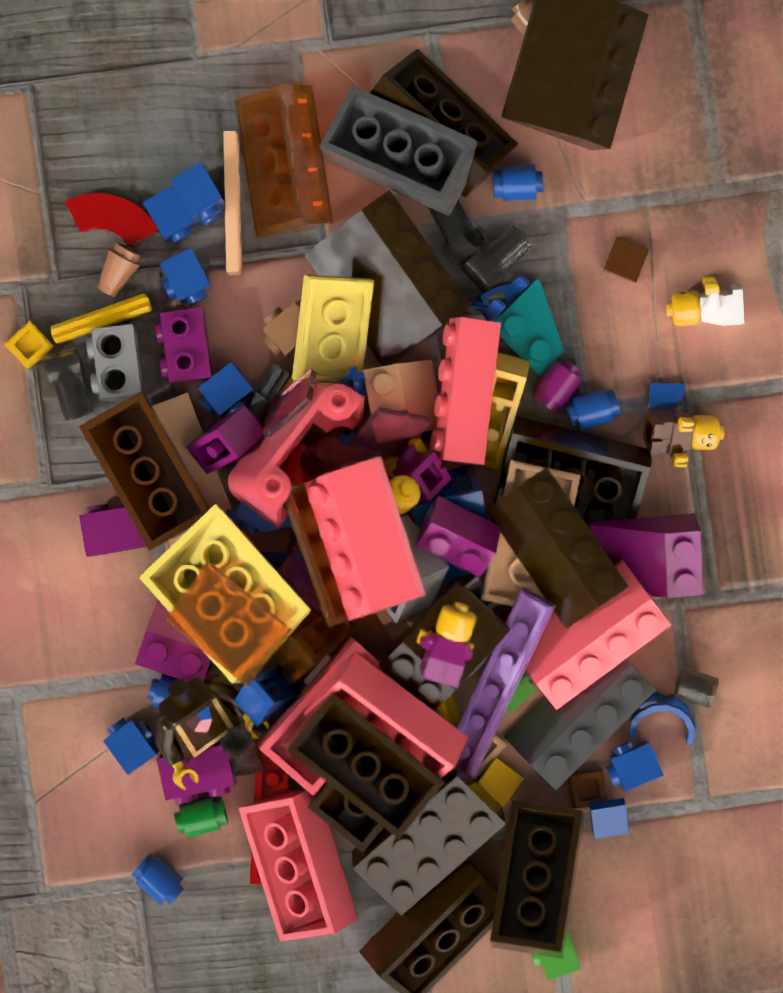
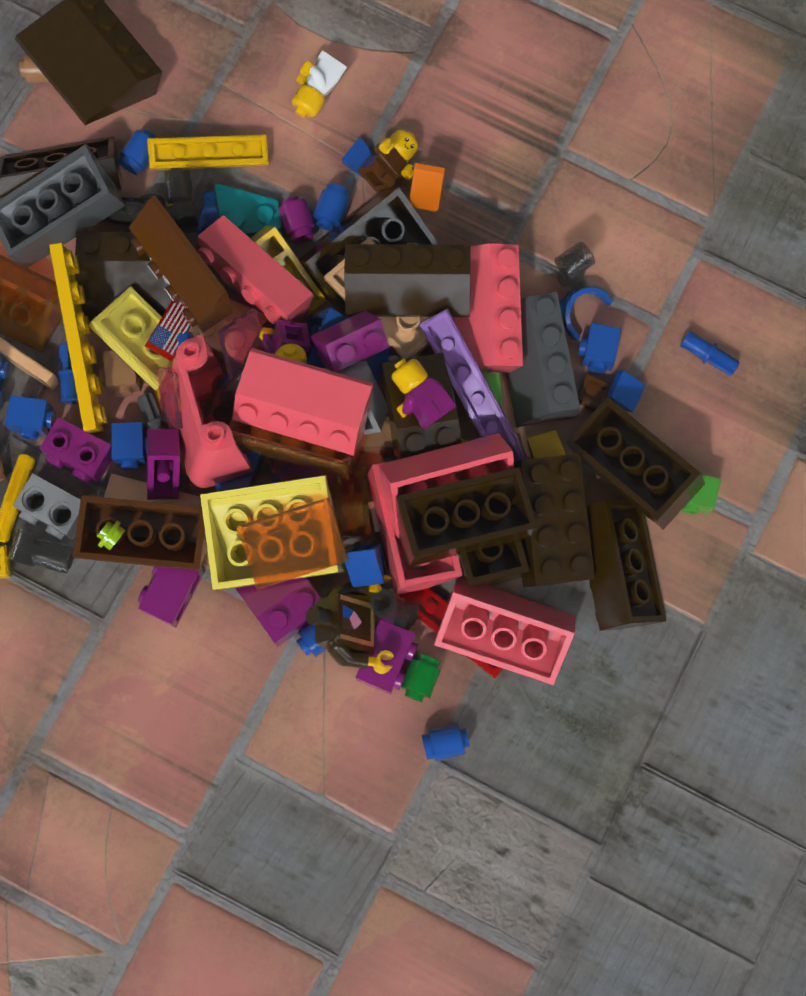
camera: 60 degrees left, 10 degrees down
blue brick [103,717,159,775] -> none
magenta slope [589,513,703,598] -> none
reddish brown tile [603,237,649,283] -> none
none -> yellow plate [49,243,108,434]
none -> blue axle [57,343,78,404]
none -> lime plate [97,520,126,550]
none -> reddish brown slope [129,195,233,333]
none -> tile [145,301,191,362]
none -> yellow tile [147,134,269,171]
none -> orange slope [409,163,445,212]
none -> blue axle [680,330,739,376]

